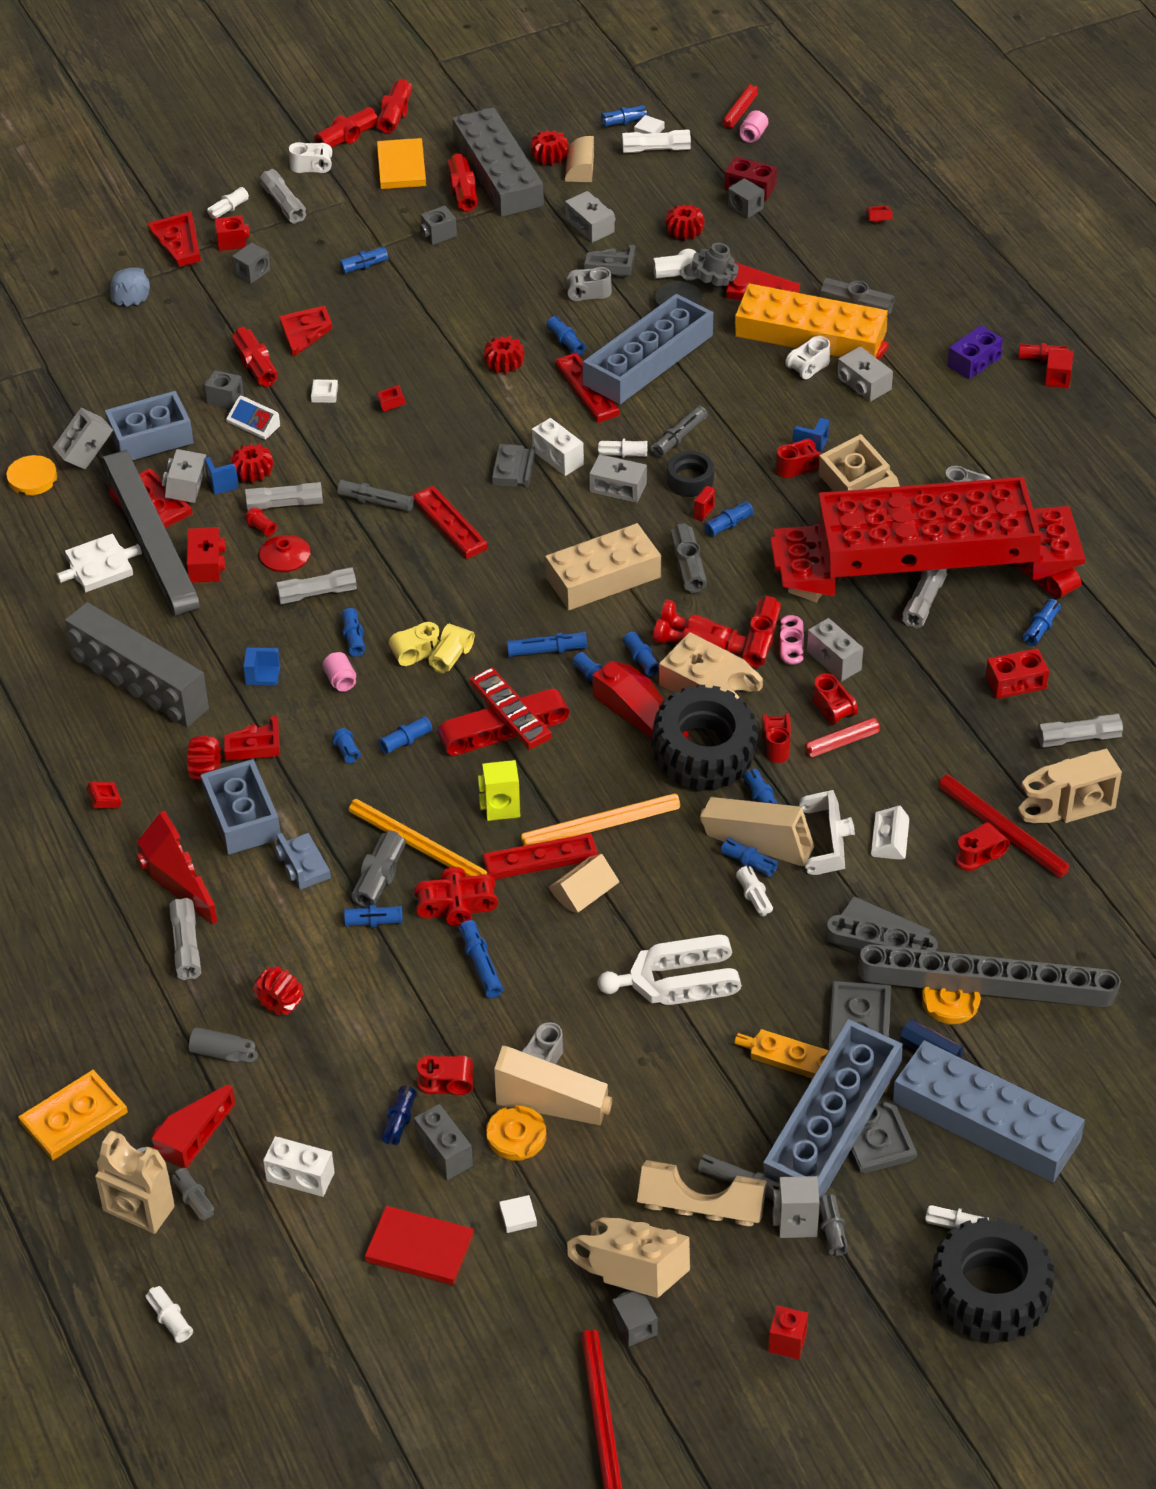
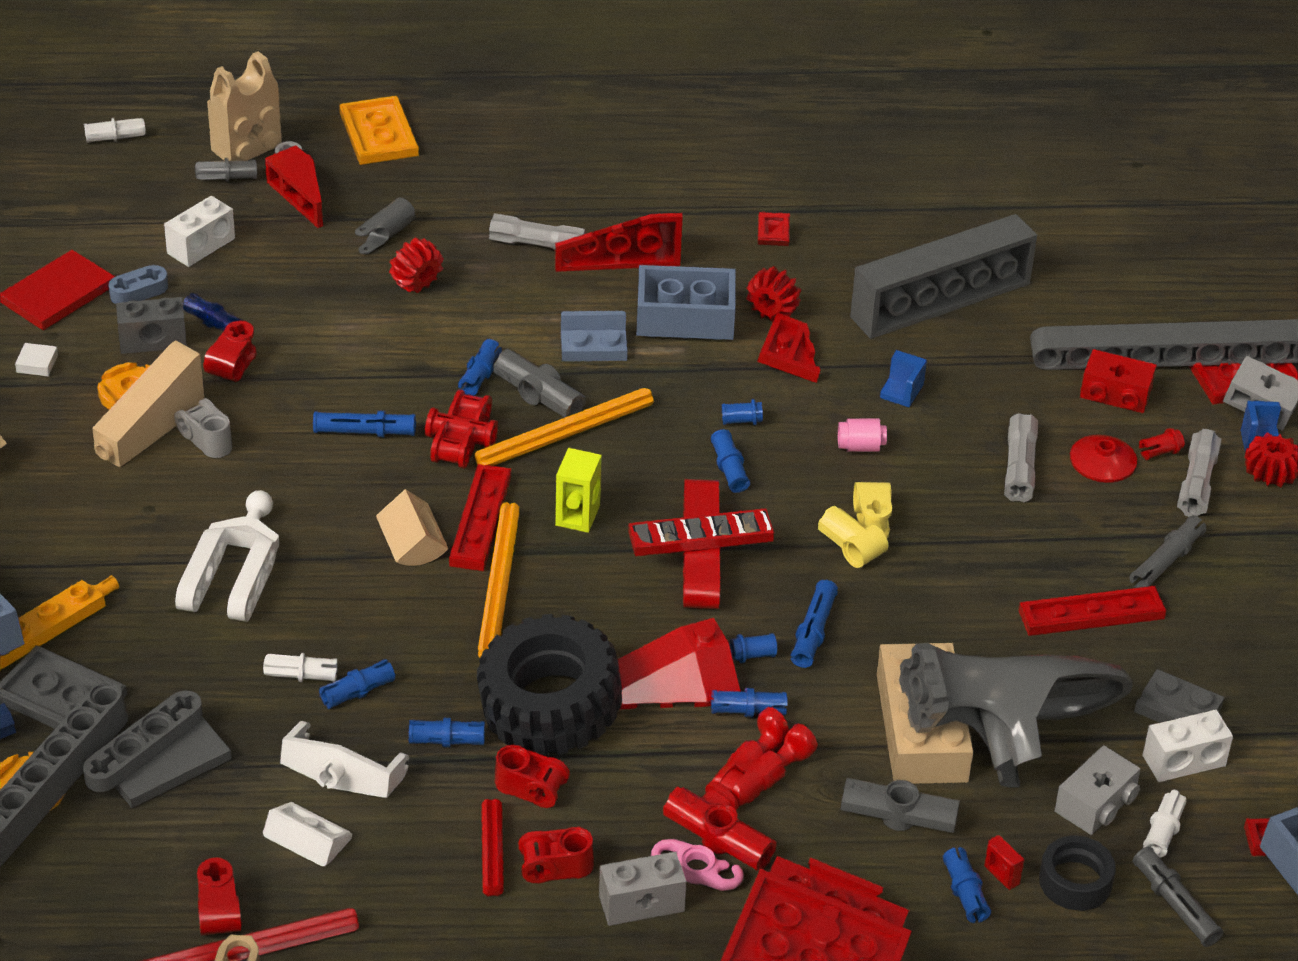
camera: 110 degrees right, 5 degrees down
white plate [56,534,142,592] -> none
blue pin [341,608,366,657] -> none
tan brick [659,632,763,699] -> none
tan slope [700,797,814,866] -> none
none -> sand blue beam [109,265,168,304]
none -> dark grey animal [899,643,1133,788]

